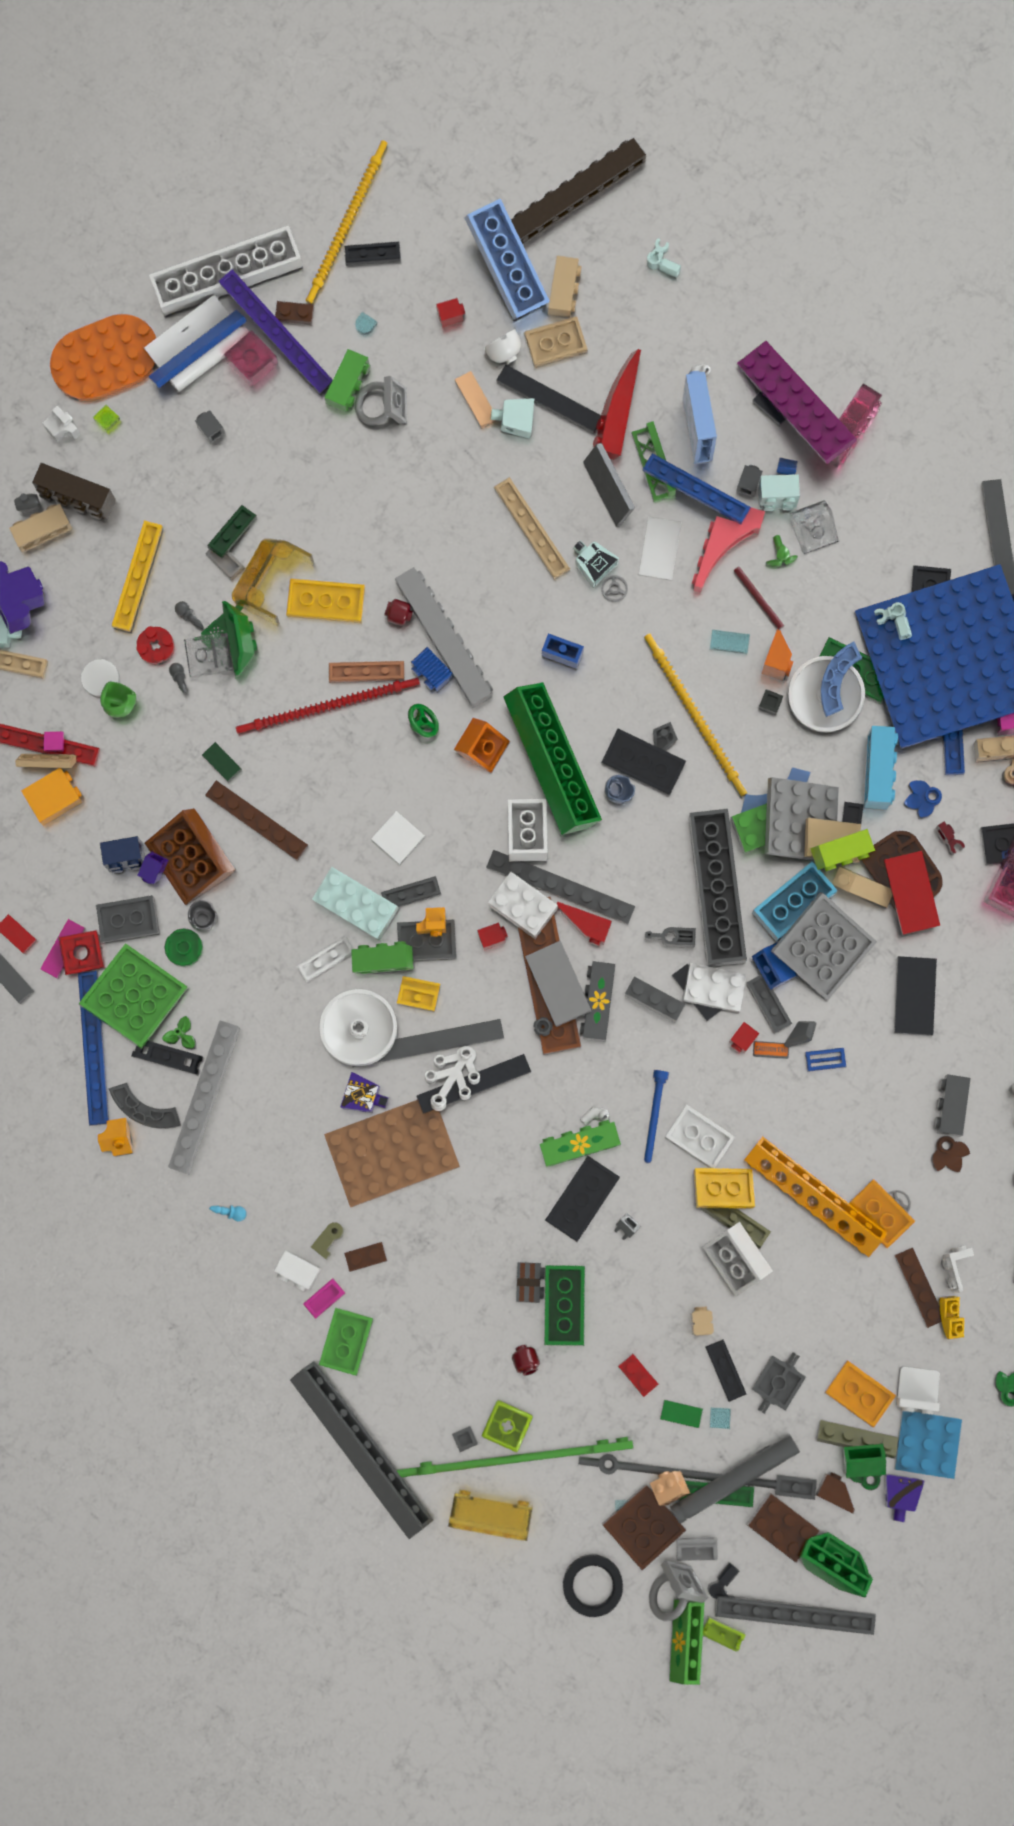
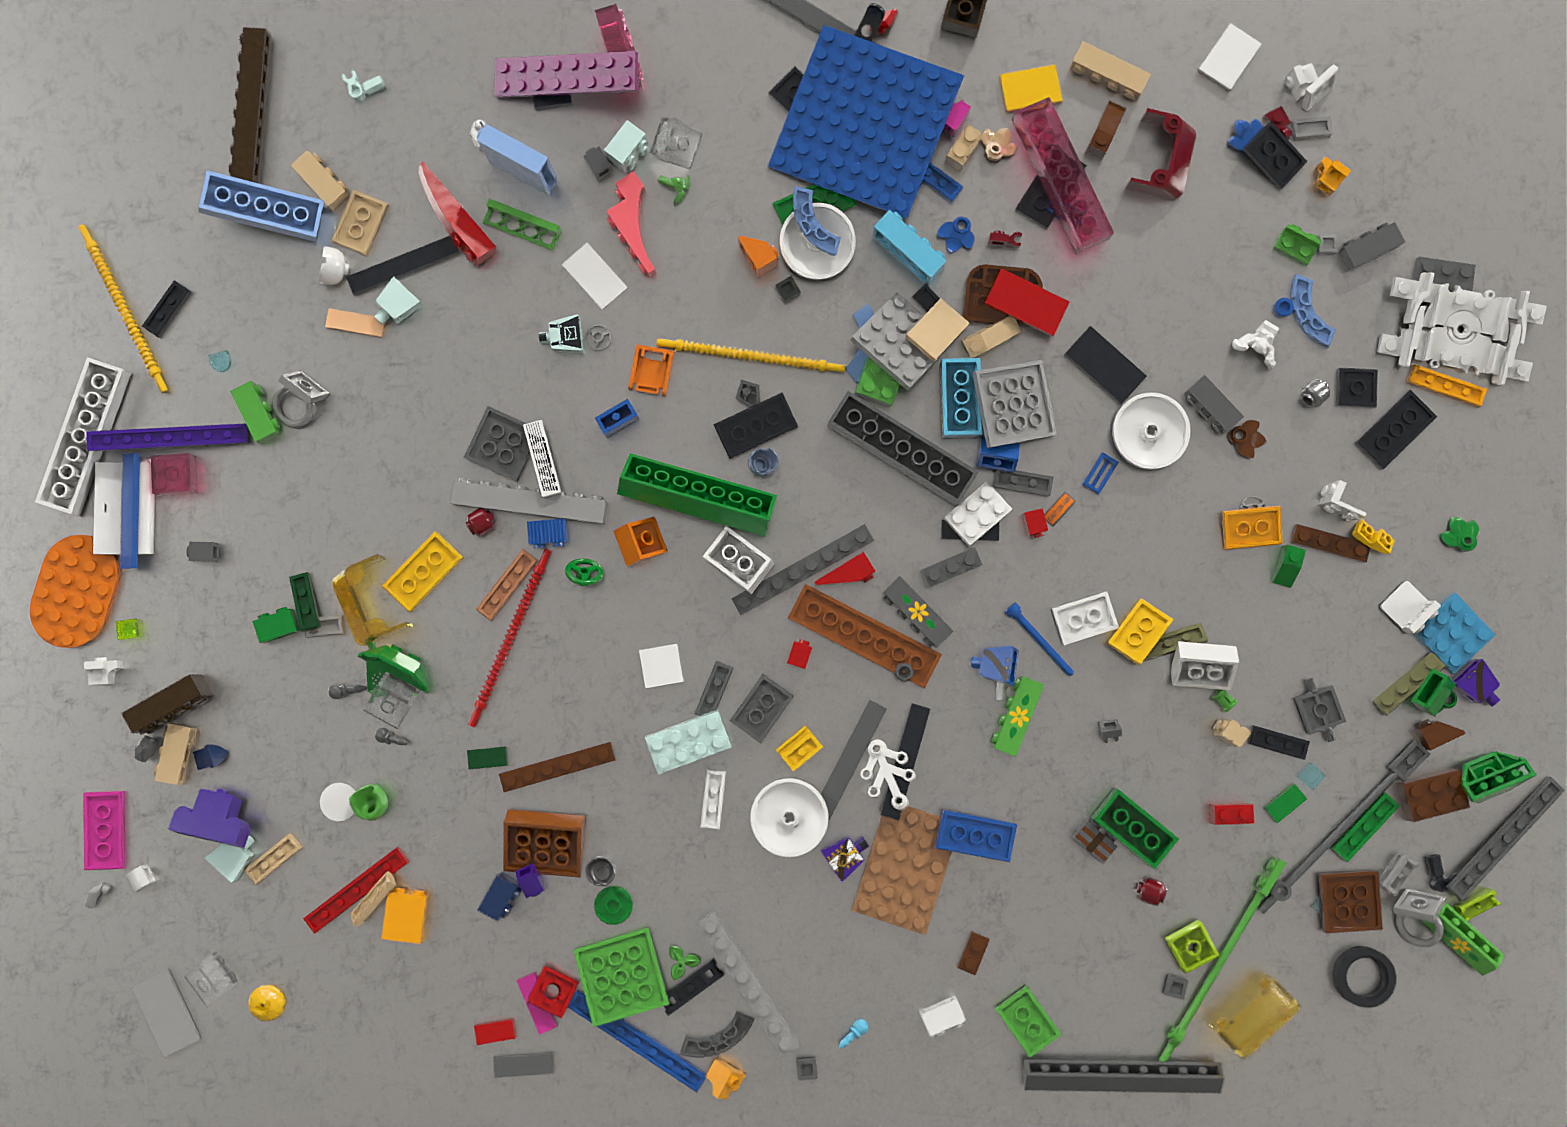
camera: 55 degrees left, 5 degrees up
dark pink tile [44,731,64,752] -> none
dark grey plate [96,895,159,943] -> none
yellow plate [111,520,163,632] -> none
red plate [136,626,175,665] -> none
reddish brown plate [275,301,314,325] -> none
dark pink tile [303,1278,346,1319] -> none
olive leg [311,1222,344,1260] -> none
bright green brick [351,941,413,974] -> none
light orange brick [416,907,446,937] -> none
red brick [436,298,466,328] -> none
white brick [488,872,558,939] -> none
tan tile [494,477,570,580] -> none
light grey tile [525,941,592,1027] -> none
black tile [545,1156,620,1242] -> none
dark grey tile [583,443,635,526] -> none
blue tile [643,453,751,525] -> none
dark grey piece [645,927,696,948] -> none
light nougat head [650,1471,690,1506] -> none
dark grey piece [670,1434,800,1524] -> none
clear light blue tile [710,629,750,654] -> none
dark red bar [734,566,785,630] -> none
light orange brick [744,1136,887,1257] -> none
blue tile [777,457,798,475] -> none
dark grey piece [784,1021,817,1048] -> none
lime brick [810,829,875,871] -> none
light orange tile [824,1360,896,1428] -> none
light aqua bar [874,602,912,640] -> none
none -> dark blue tile [193,744,228,770]
none -> green piece [252,607,301,643]
none -> dark grey plate [463,406,530,482]
none -> white tile [523,420,562,498]
none -> orange container [628,344,674,396]
none -> dark grey plate [796,1058,817,1081]
none -> blue tile [935,809,1017,862]
none -> torso [971,646,1019,686]
none -> white dish [1112,393,1190,470]
none -> bright green bush [1212,690,1238,713]
none -> green slope [1272,544,1306,588]

